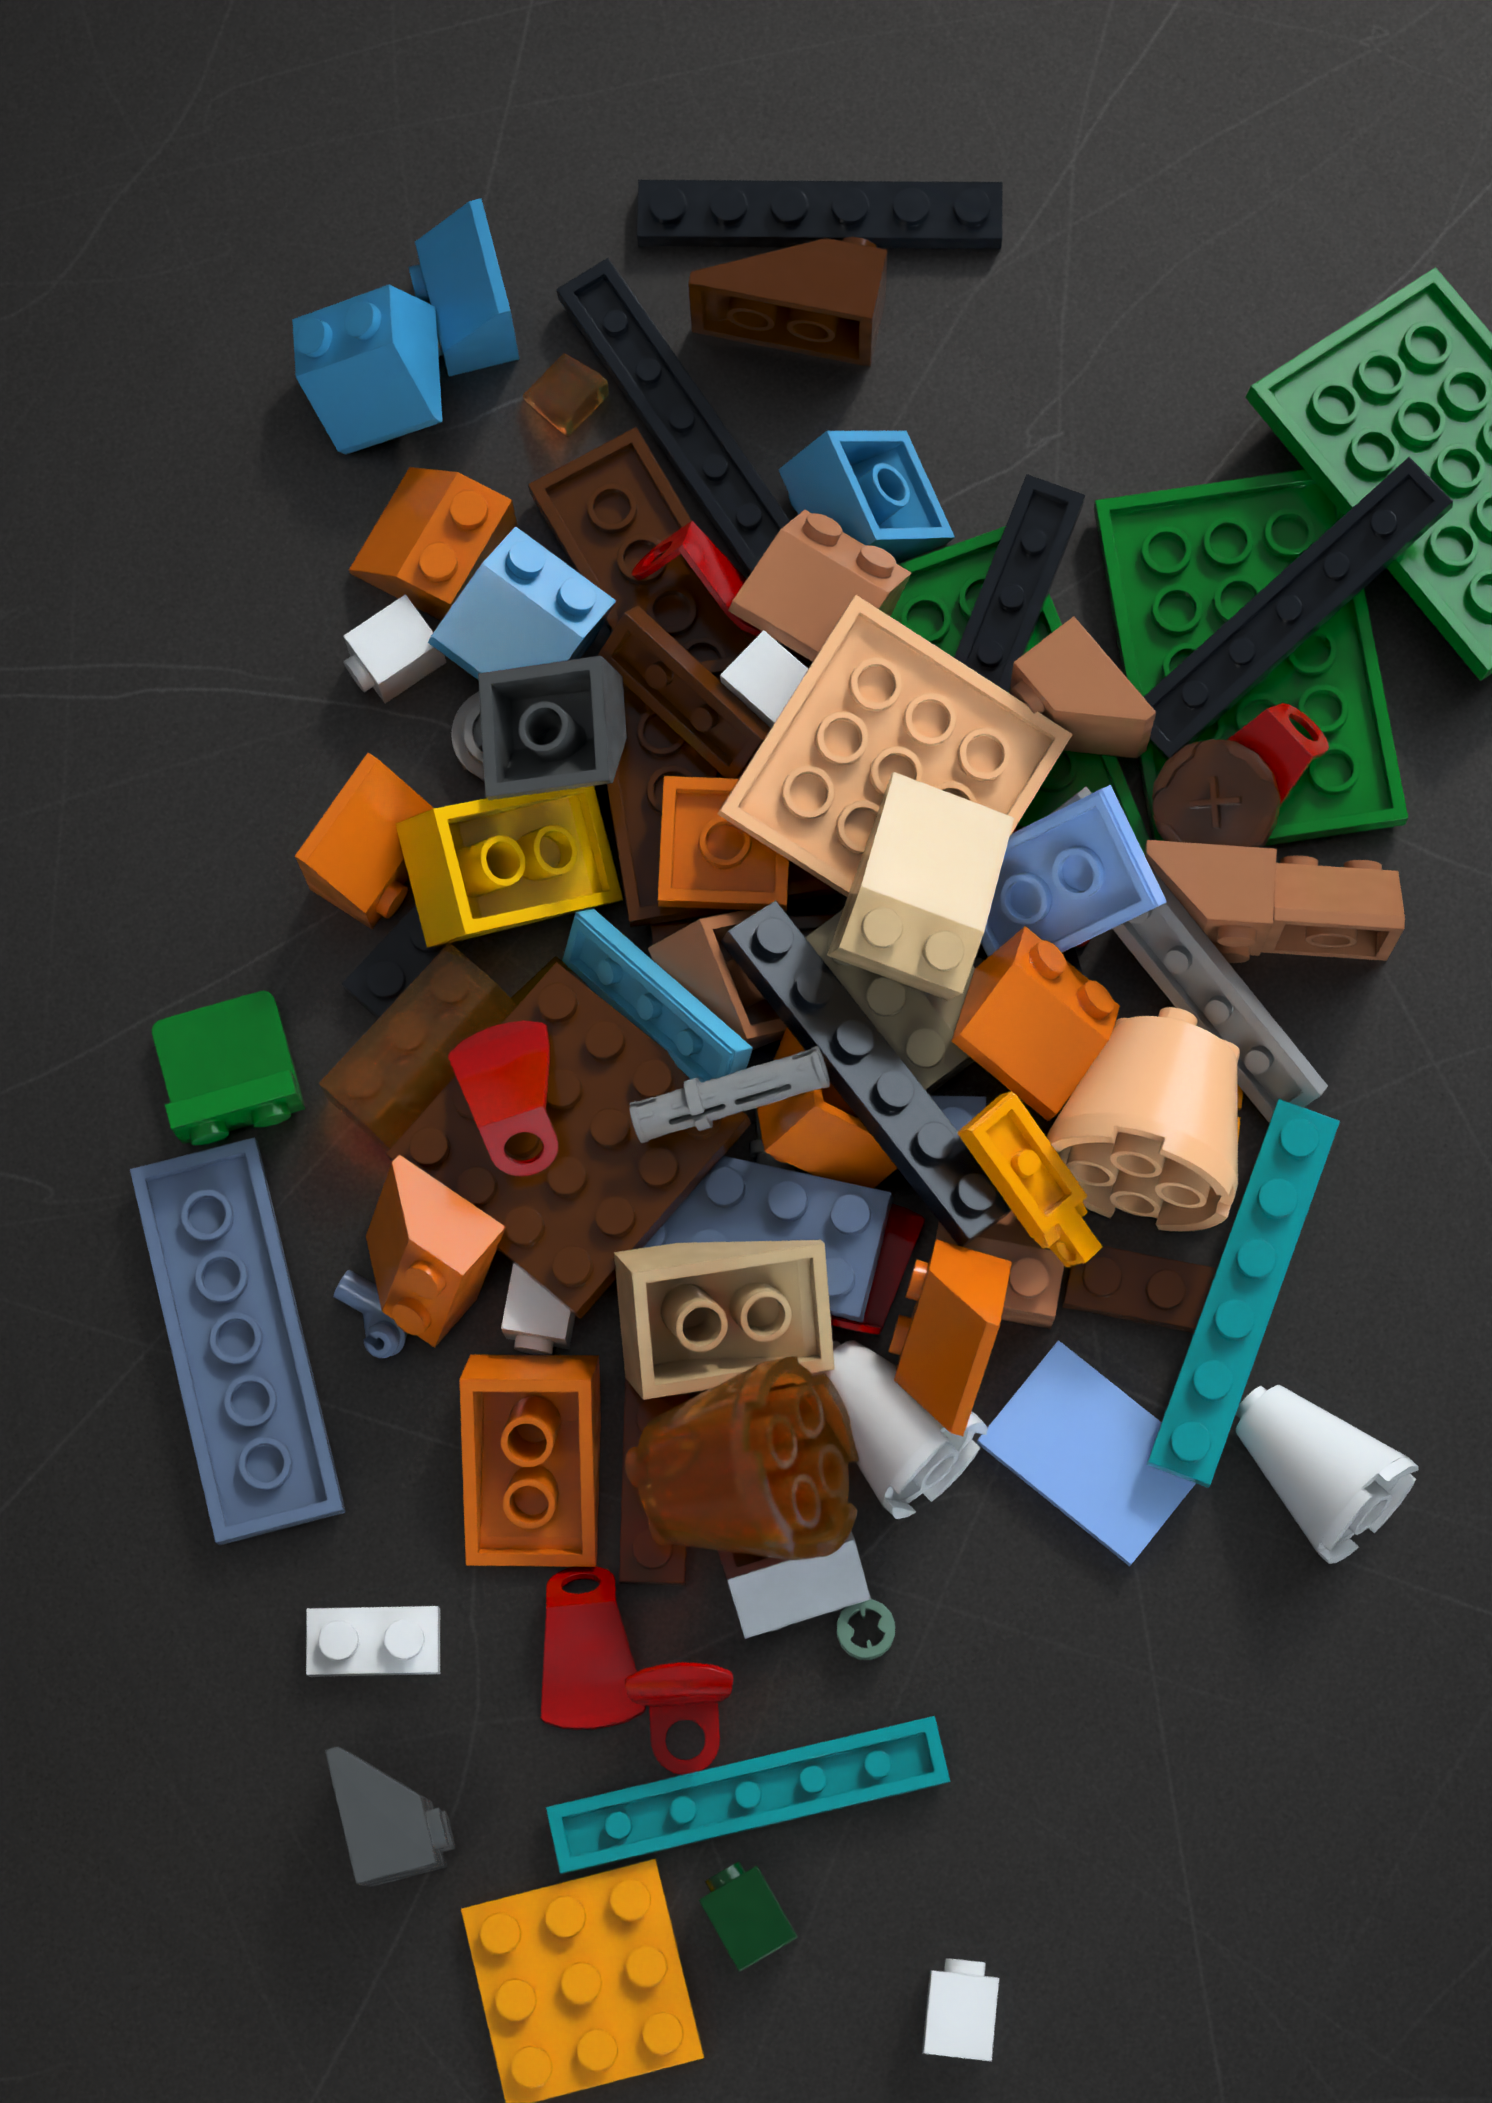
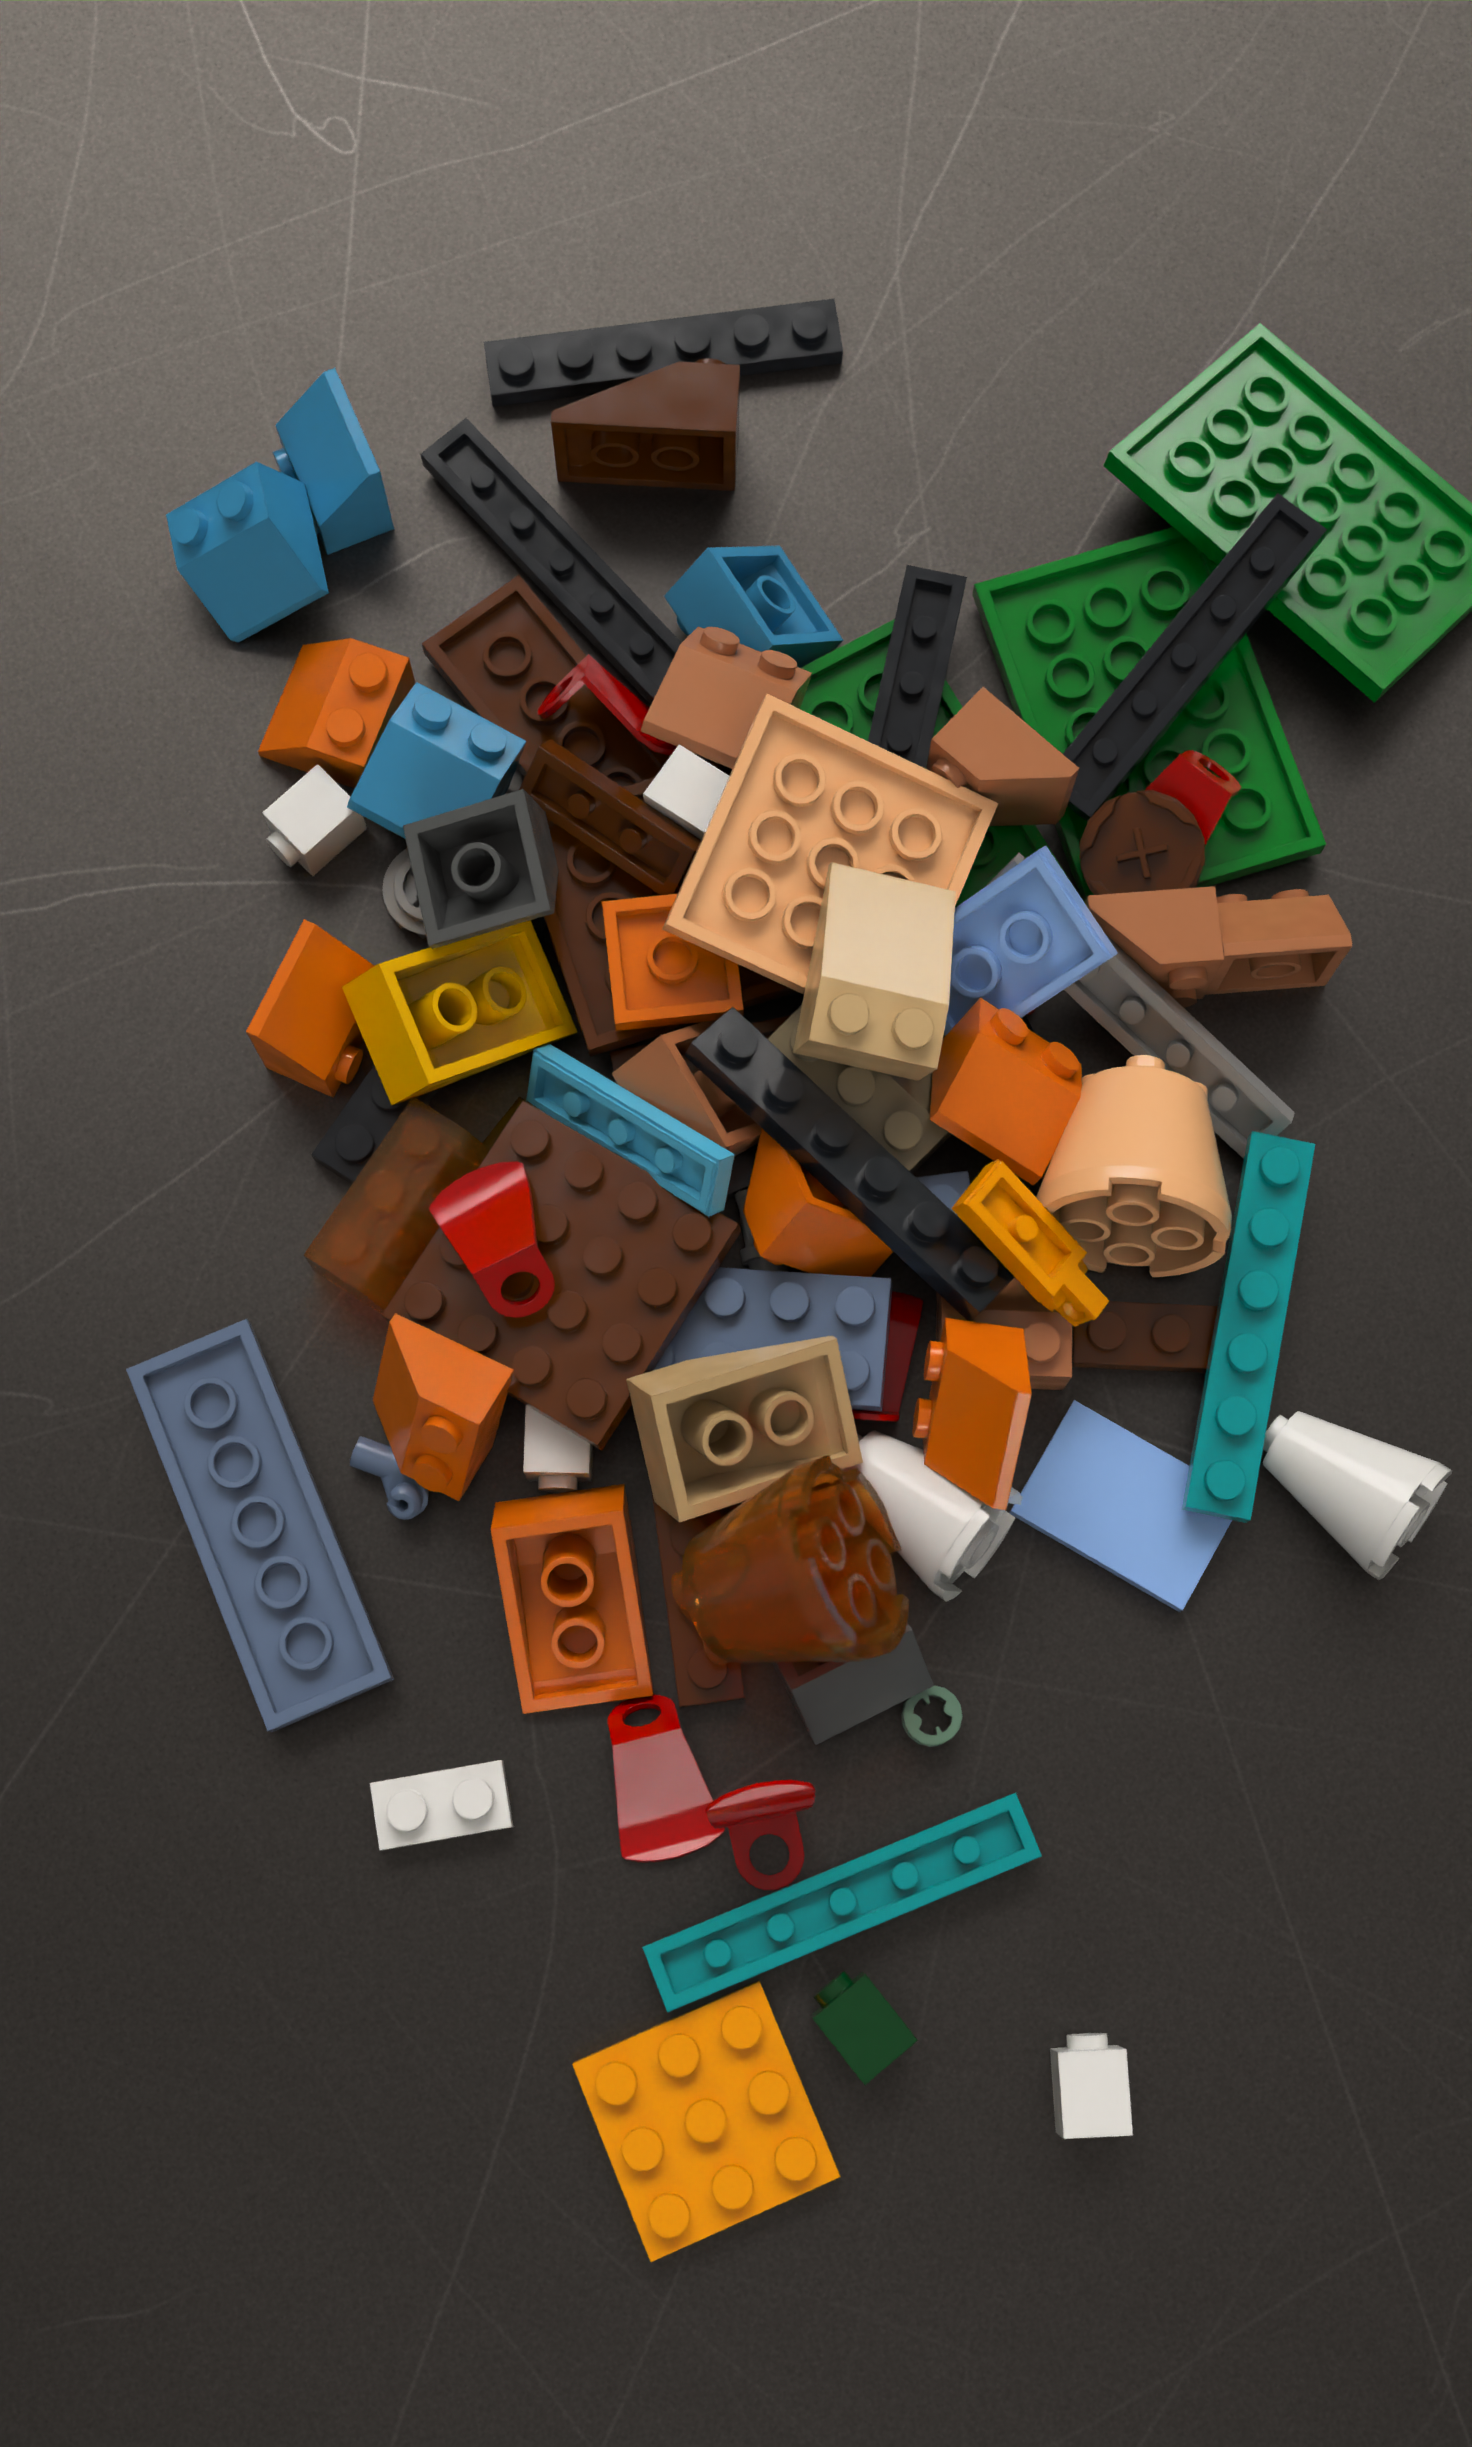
camera: 15 degrees left, 0 degrees up
green bracket [152,991,306,1145] -> none
dark grey slope [325,1746,455,1887] -> none
clear orange slope [522,353,609,437] -> none
light grey pin [629,1046,830,1143] -> none

